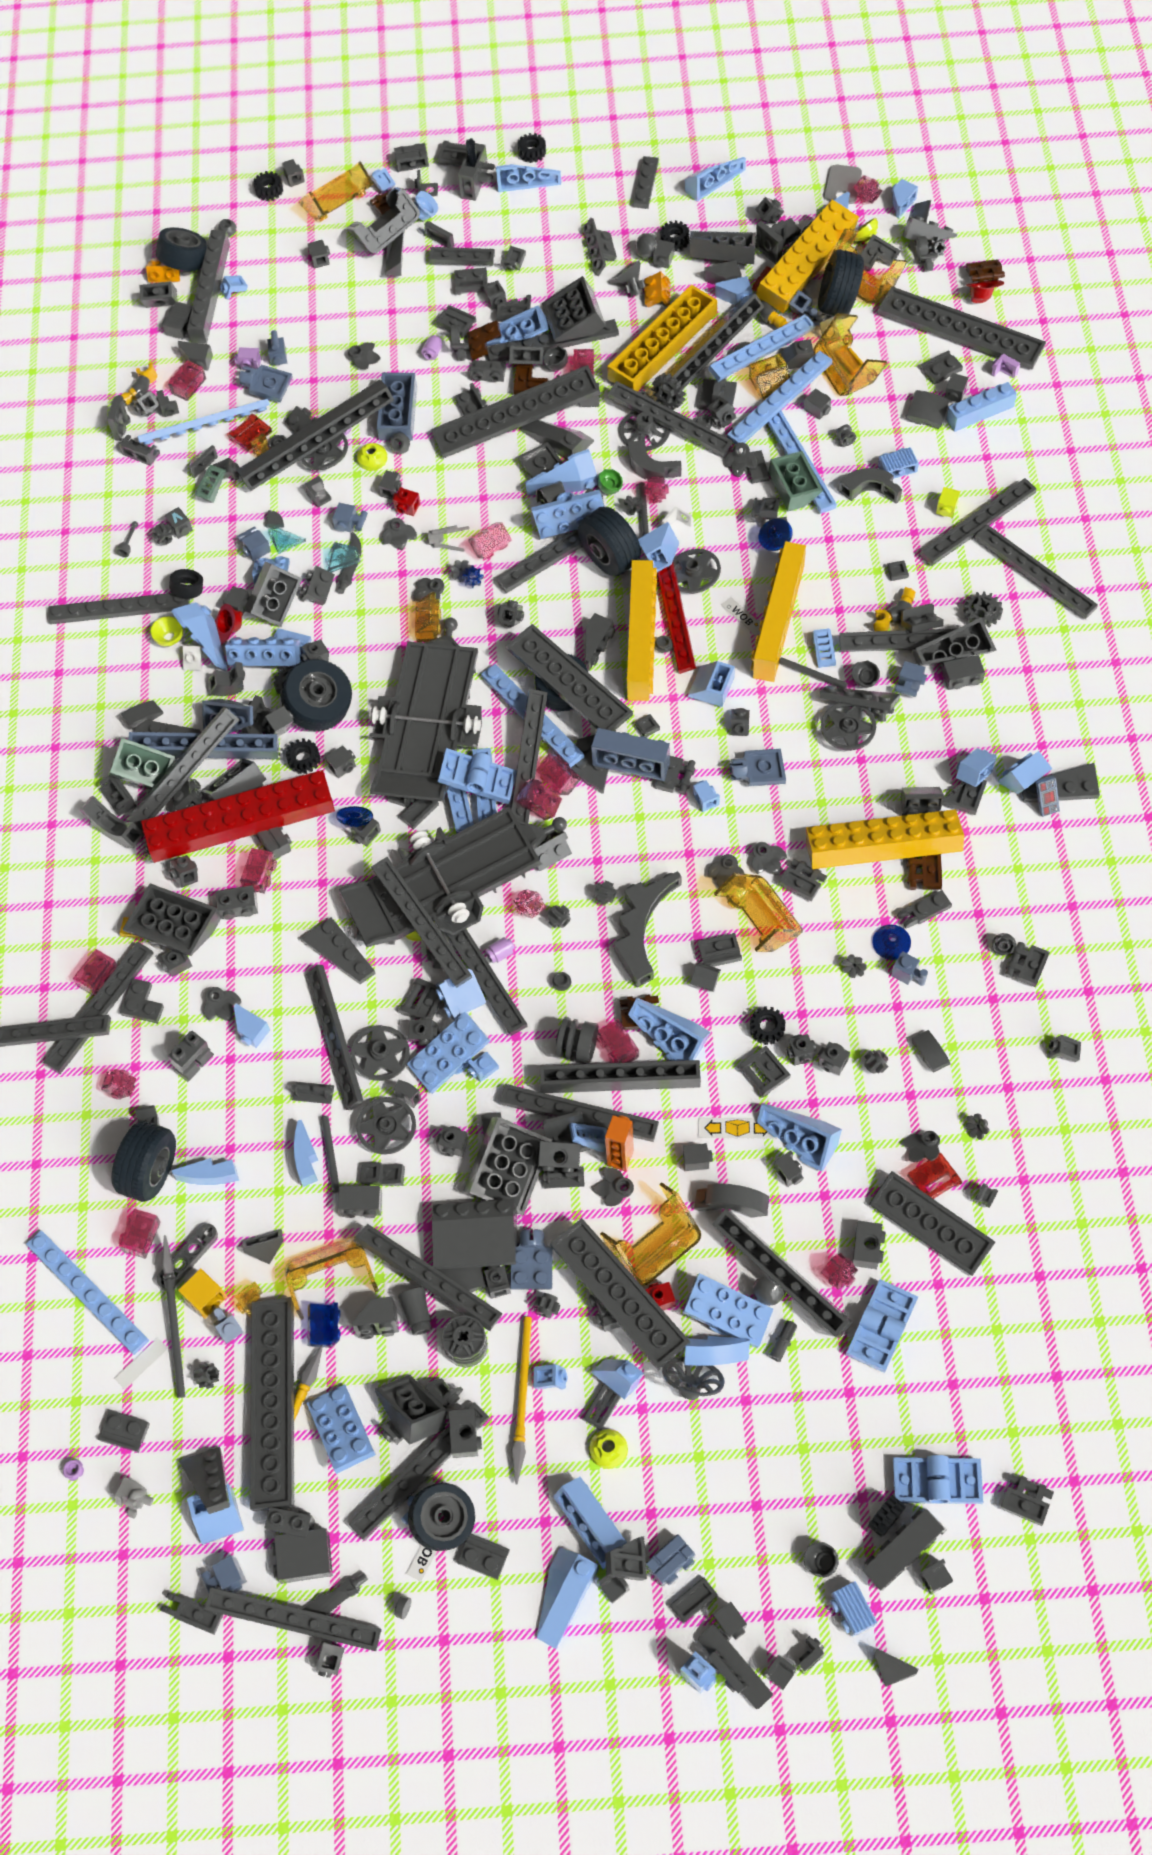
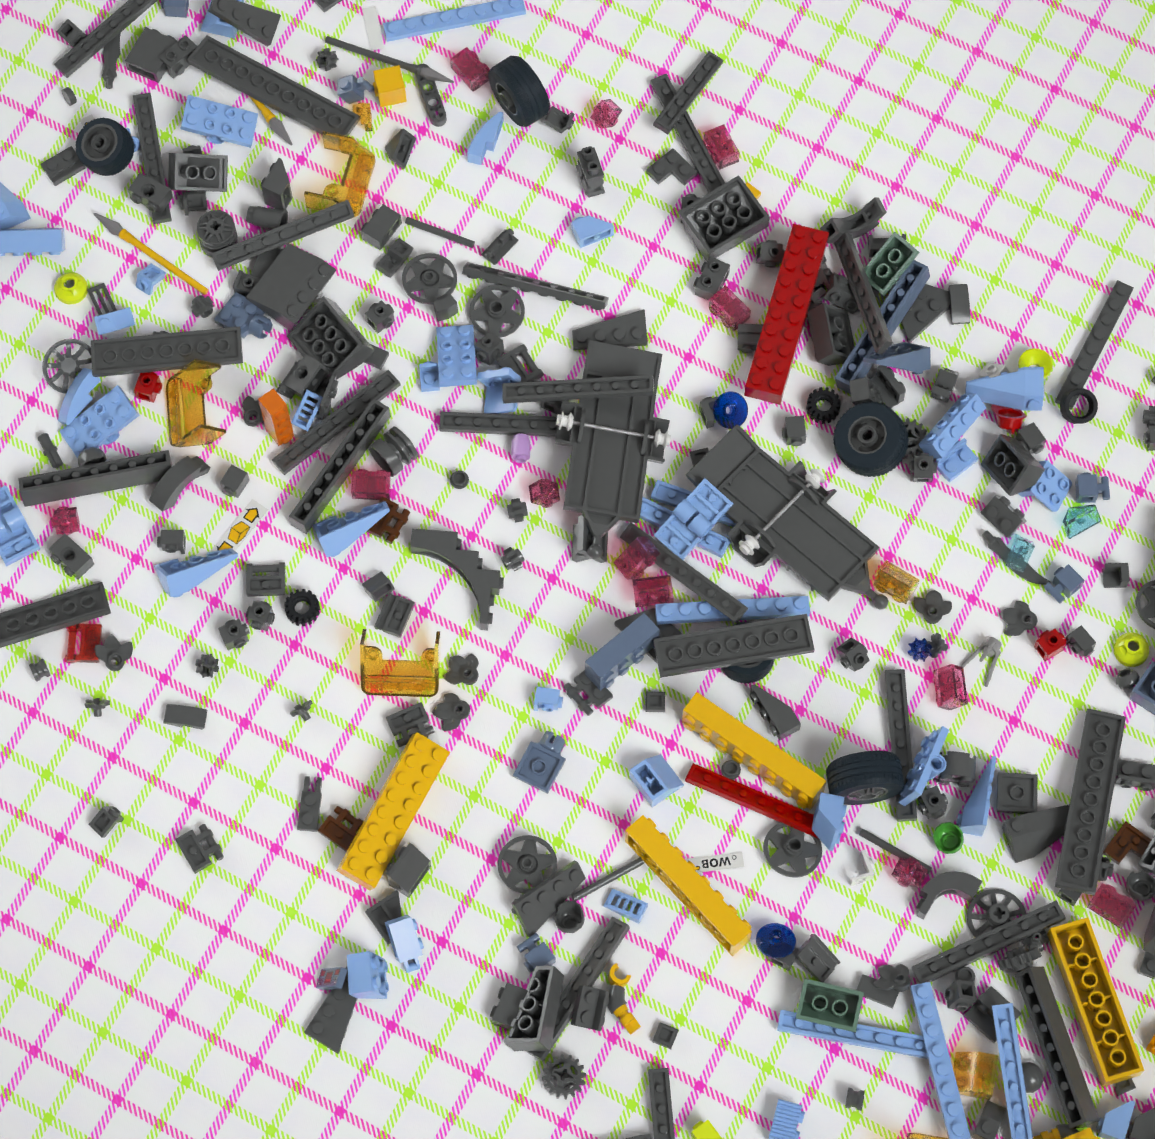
camera: 120 degrees right, 5 degrees up
dark grey plate [204,987,242,1021] -> none
dark grey tile [266,510,285,528] -> none
light blue slope [294,1119,319,1187] -> none
clear blue bracket [307,1302,341,1348] -> none
dark grey plant [624,495,646,515] -> none
dark grey bracket [730,708,750,736] -> none
dark grey brick [804,388,831,420] -> none
dark grey arch [839,468,902,504] -> none
clear blue dish [872,924,911,960] -> none
sand blue brick [891,952,928,986] -> none
dark grey plate [991,933,1016,956] -> none

